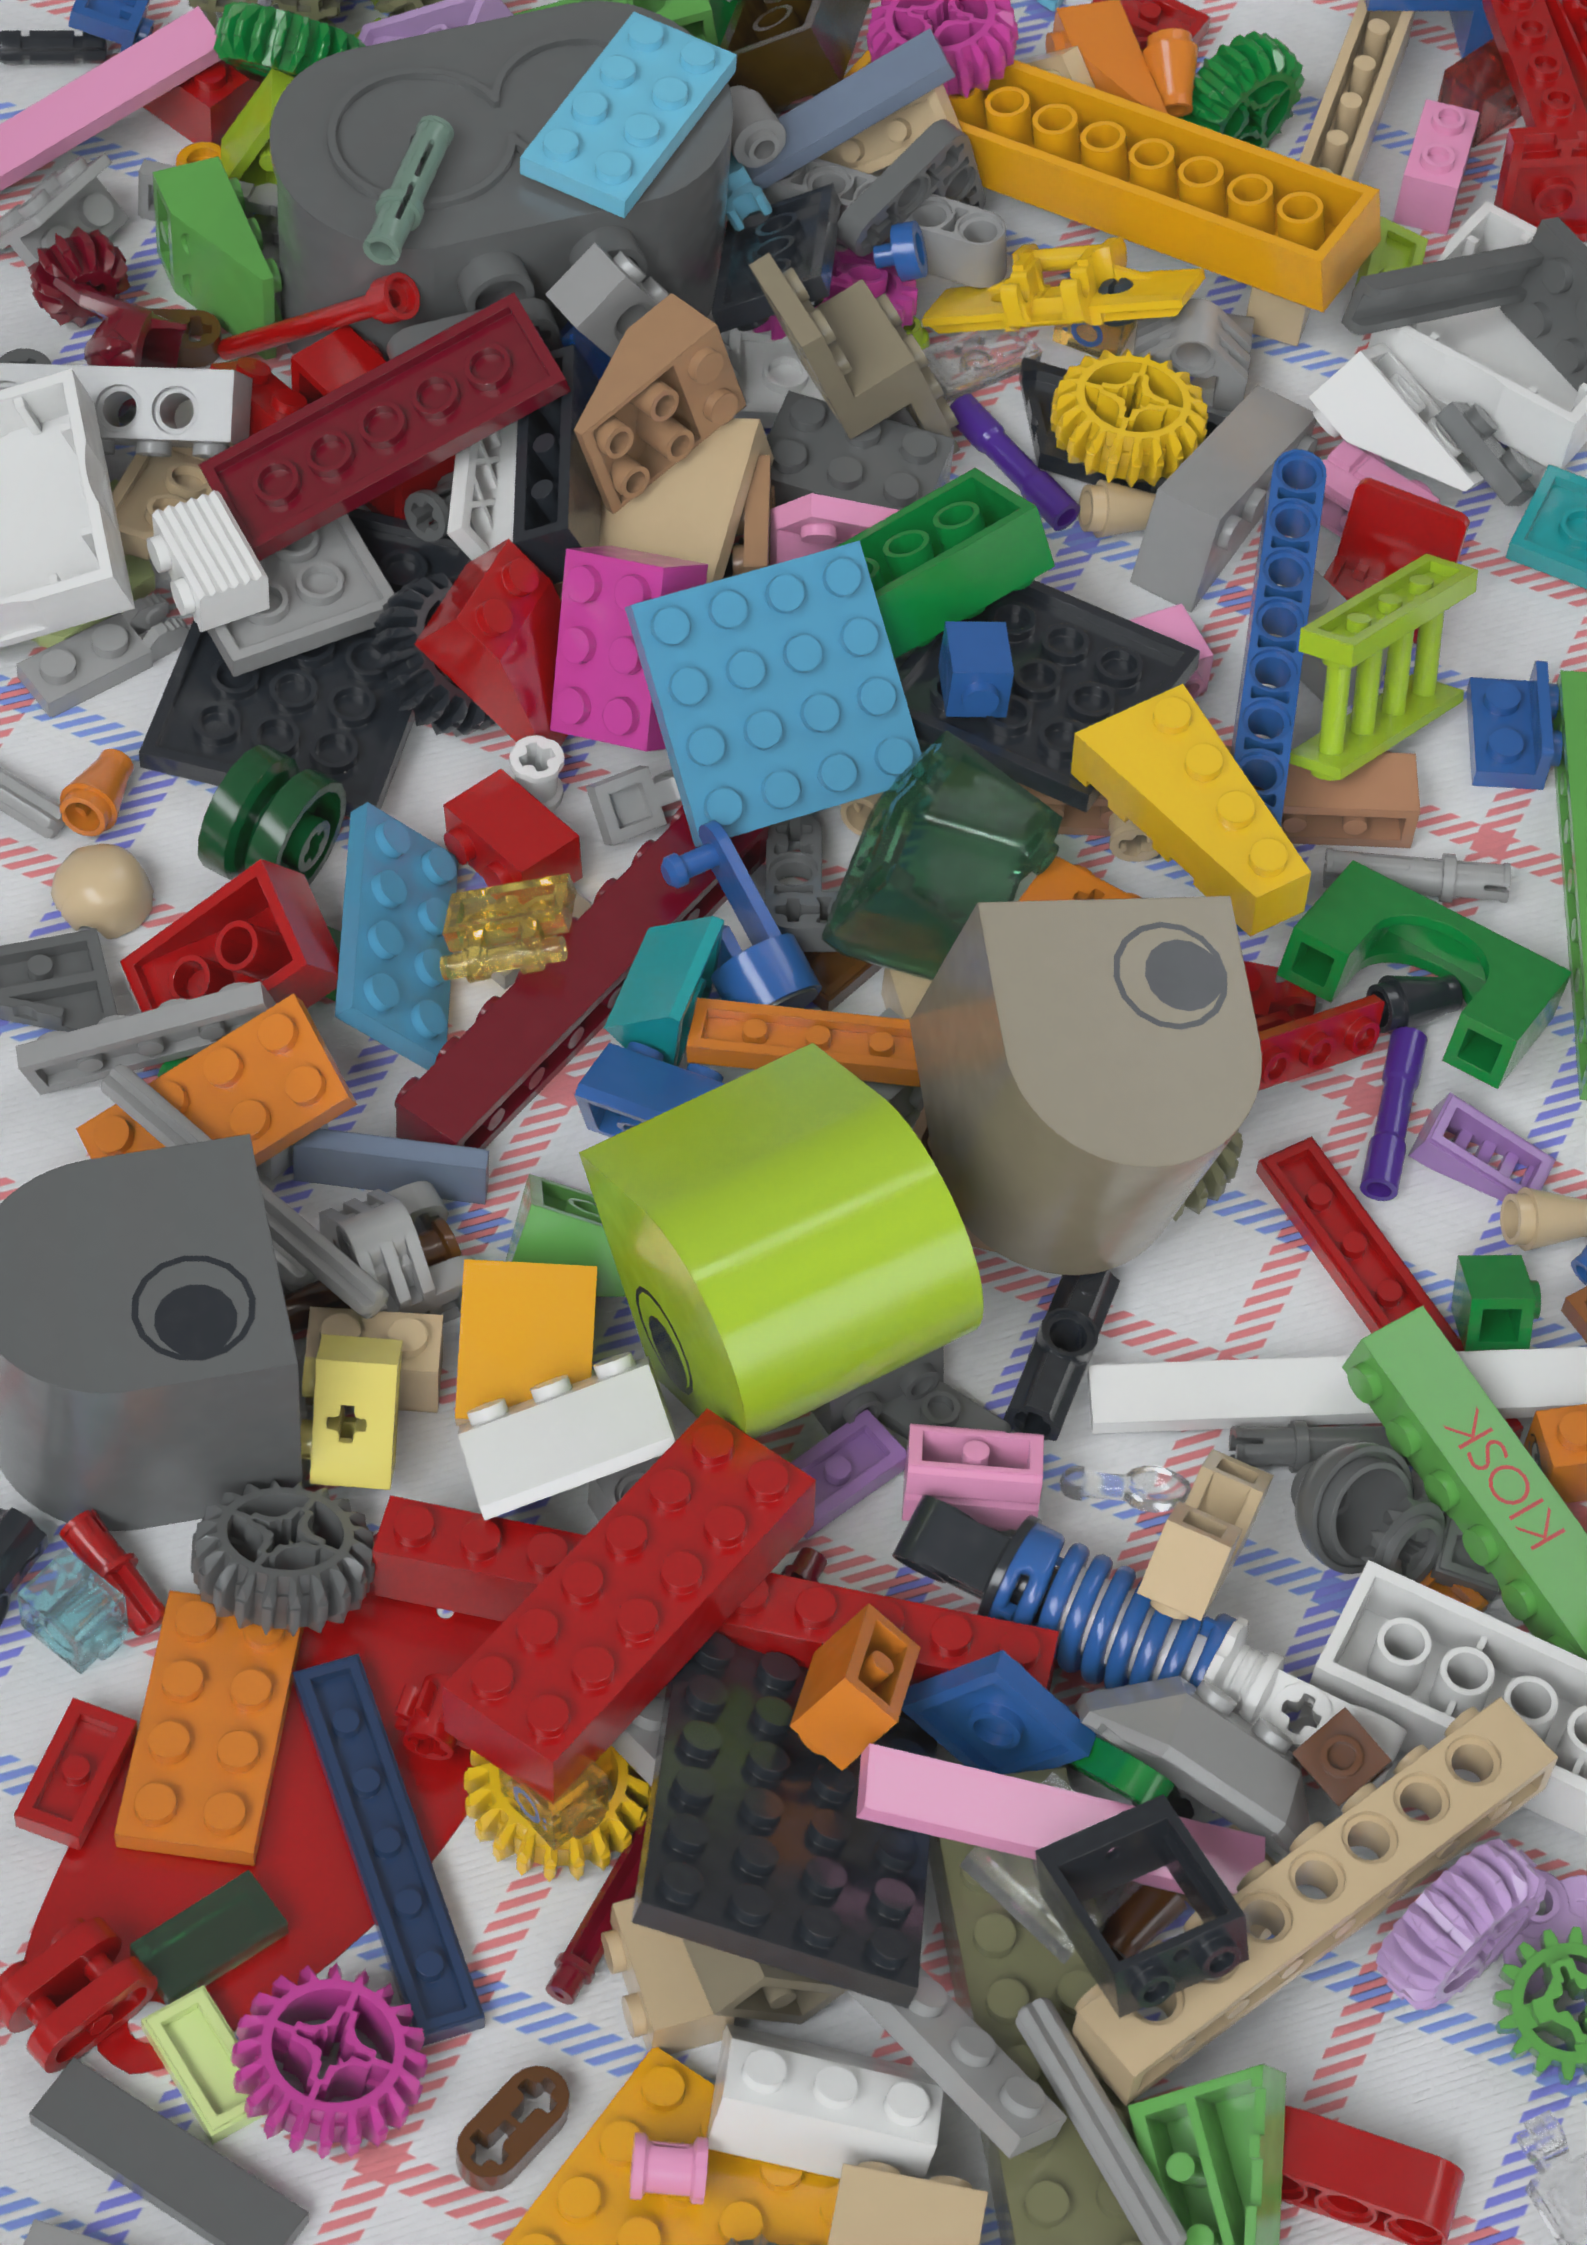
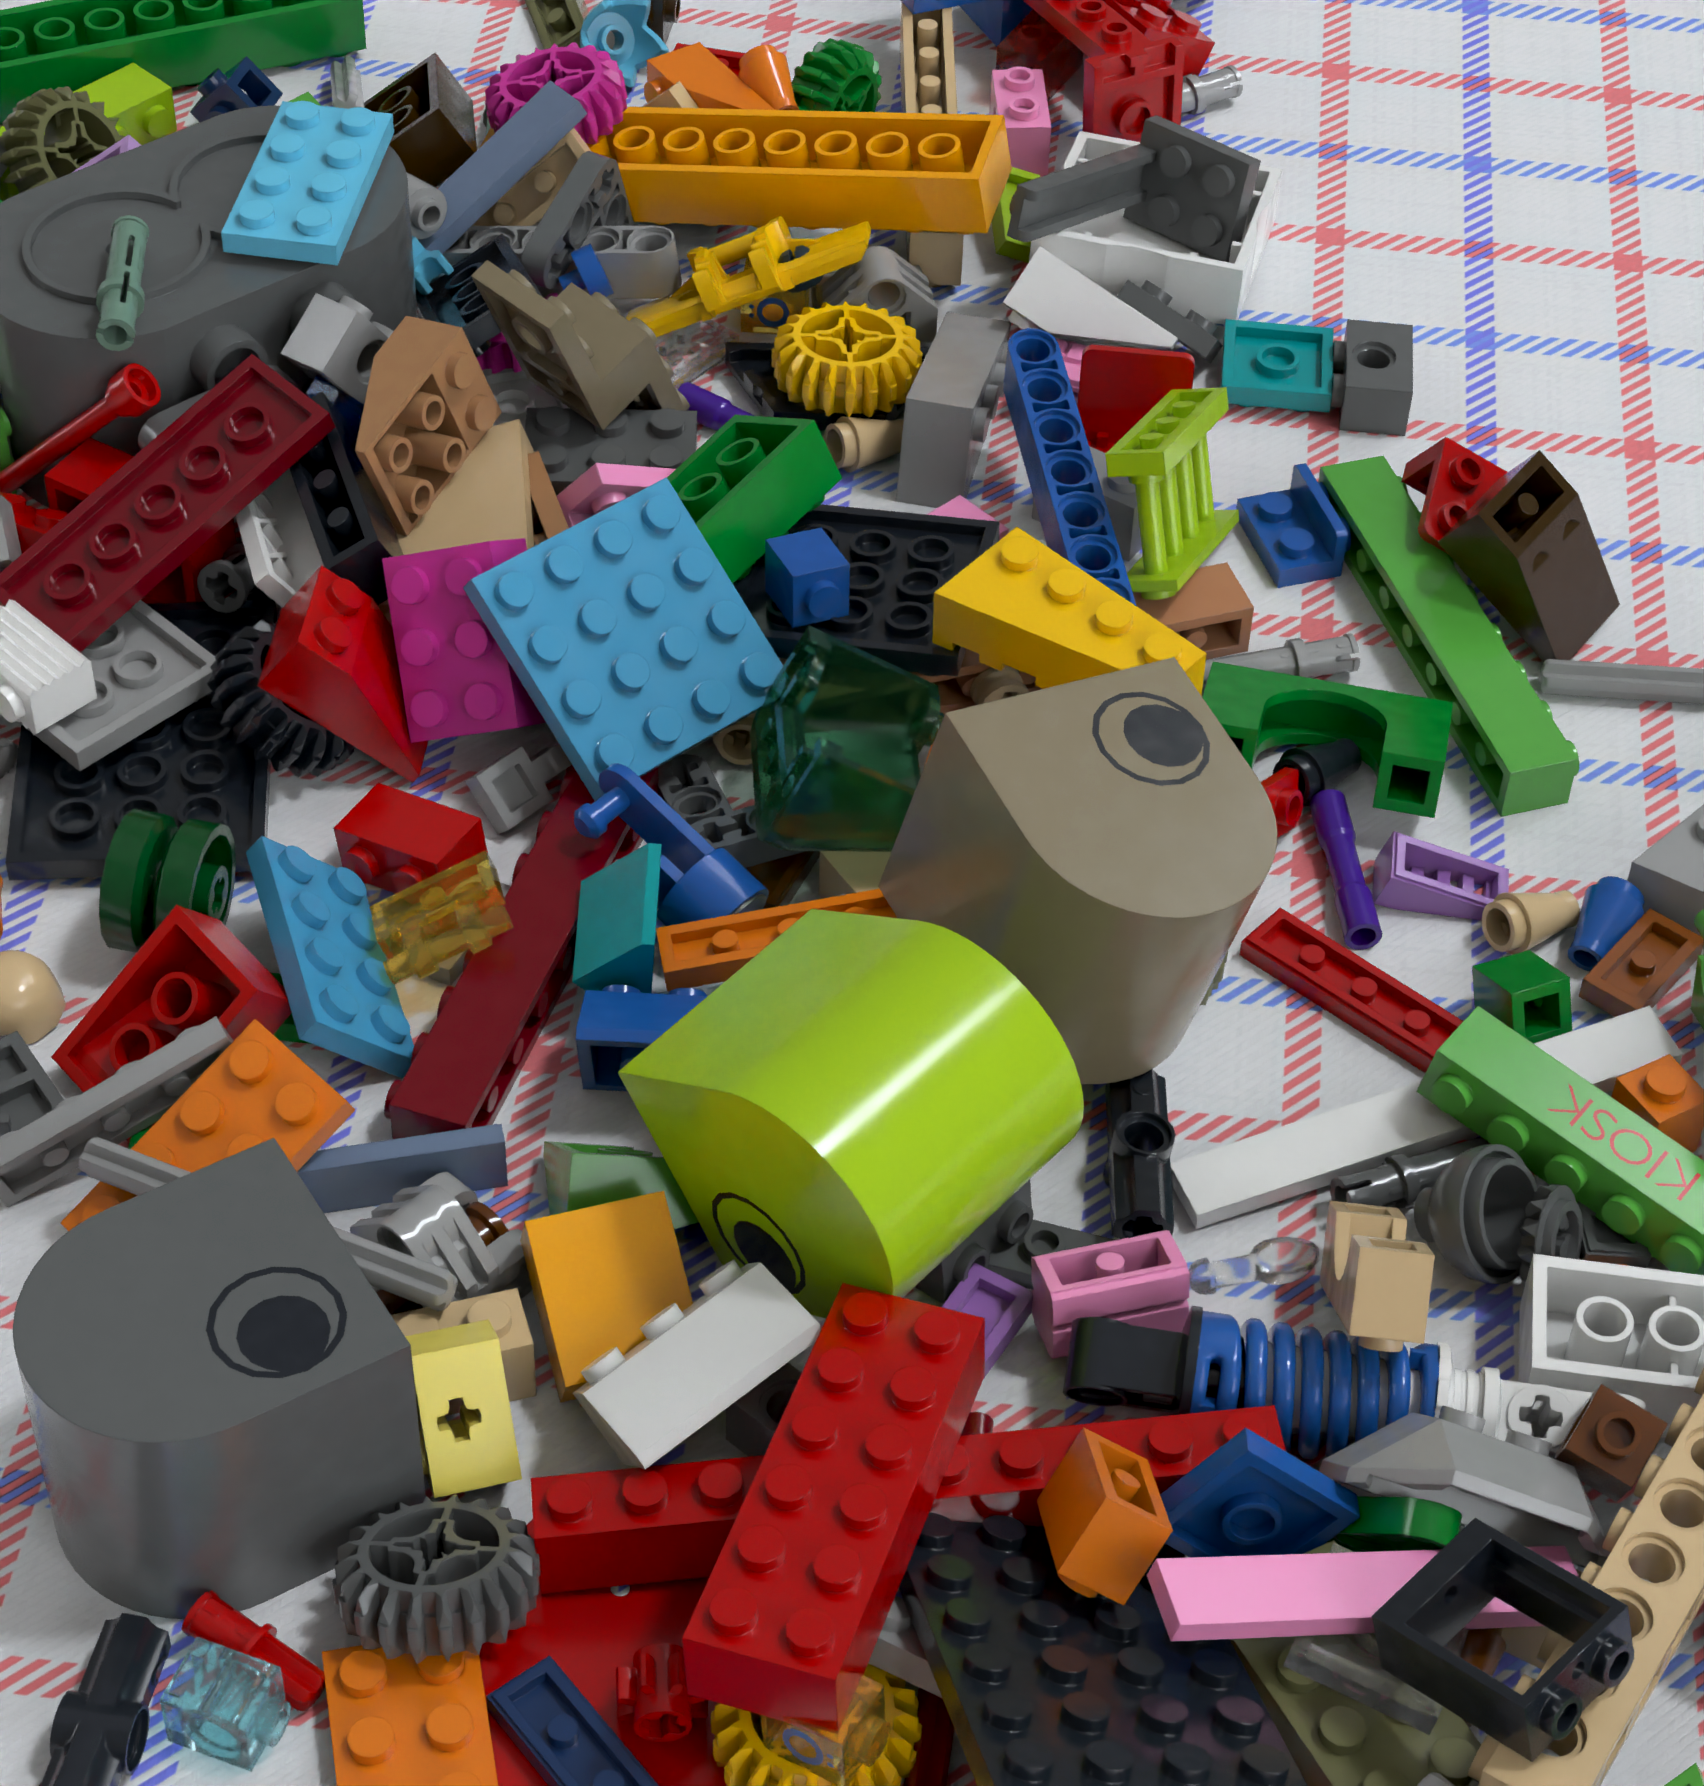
camera: 15 degrees left, 10 degrees down
white bush [509,735,565,812] -> none

